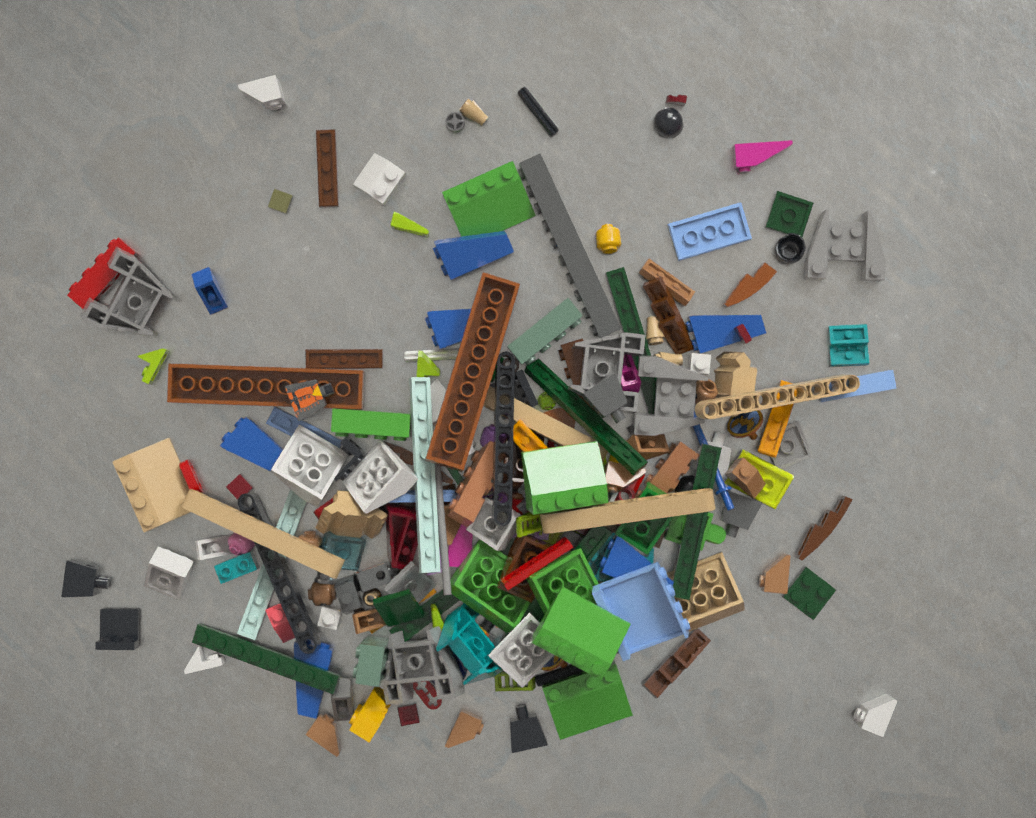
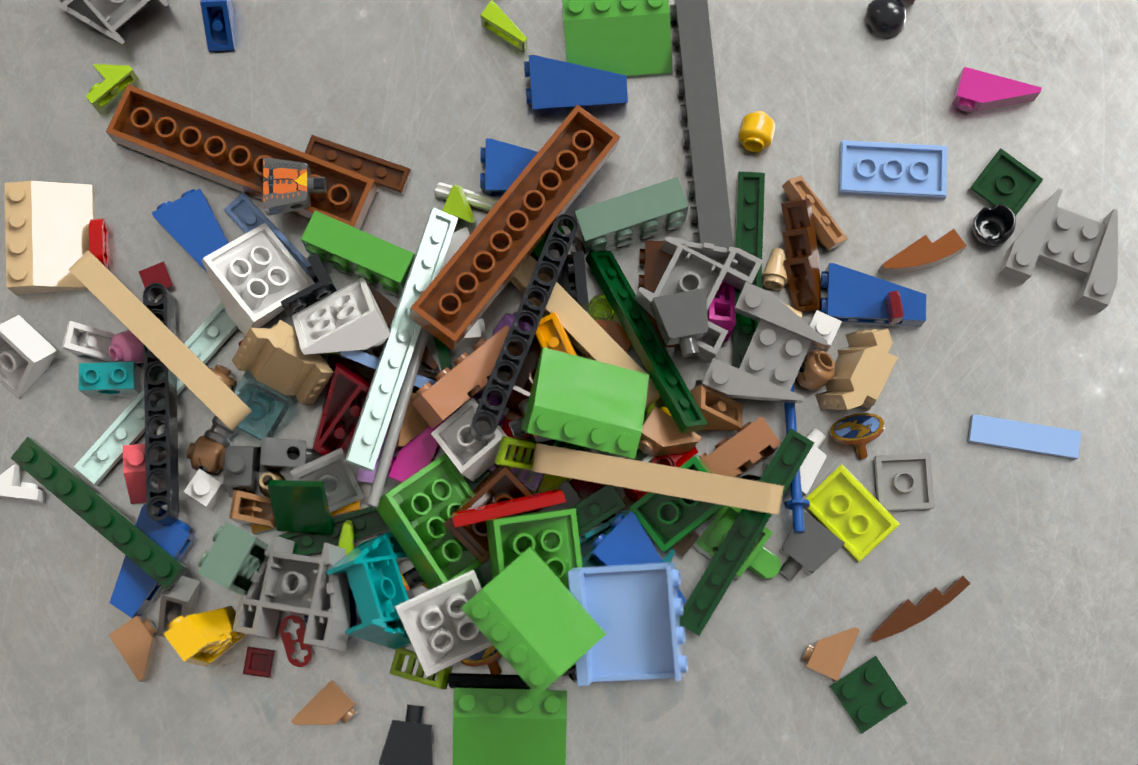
camera: 20 degrees right, 10 degrees down
reddish brown slope [642,628,711,699] -> none
tan slope [667,552,745,631] -> none
tan beam [695,374,860,419] -> none
medium nougat slope [725,458,766,499] -> none
light orange tile [758,380,797,458] -> none
teal slope [828,324,870,367] -> none

